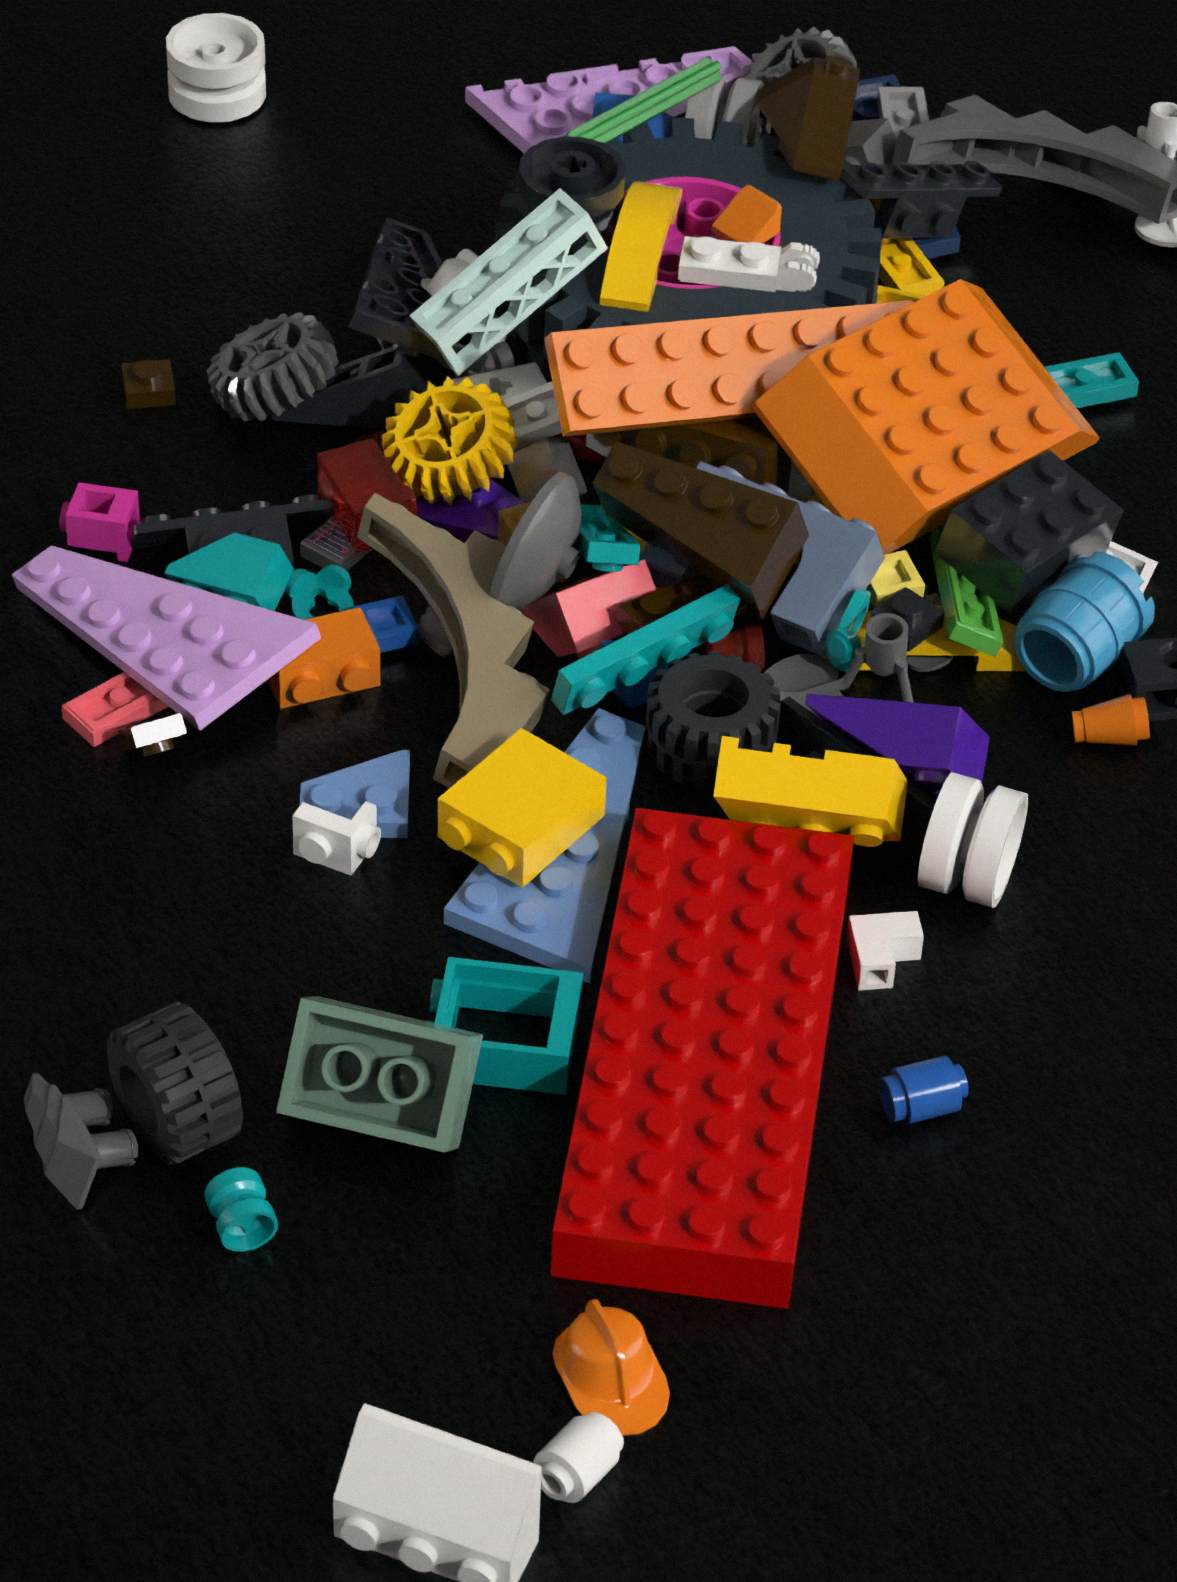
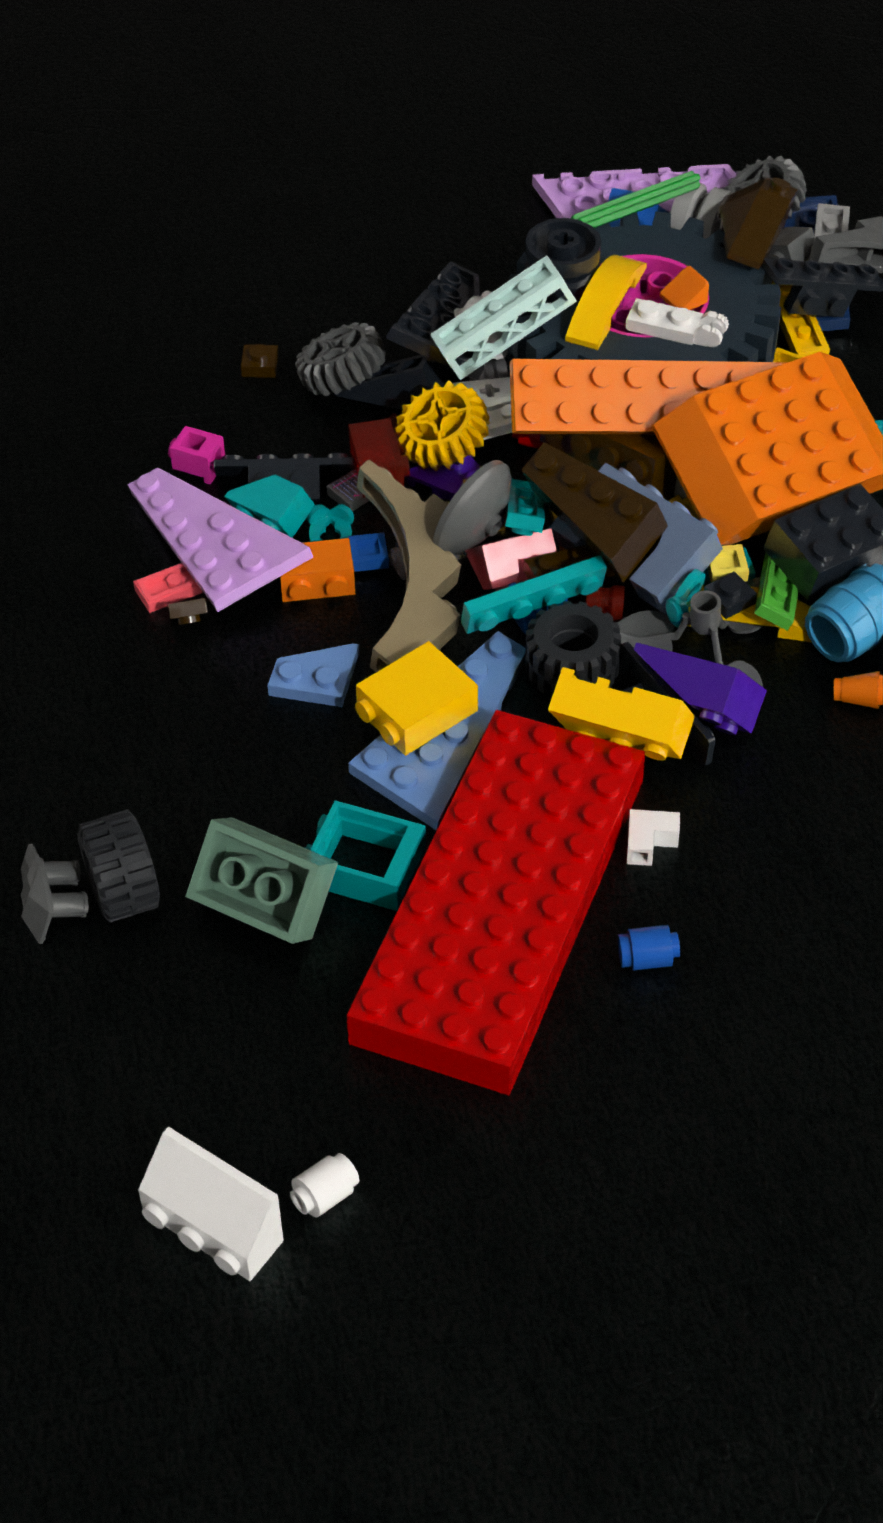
camera: 15 degrees right, 5 degrees up
white wheel [166,13,266,122] -> none
teal wheel [204,1167,278,1252] -> none
white bracket [292,801,381,875] -> none
flat silver panel [507,437,587,503] -> none
orange piece [553,1299,670,1436] -> none
white wheel [918,772,1028,908] -> none

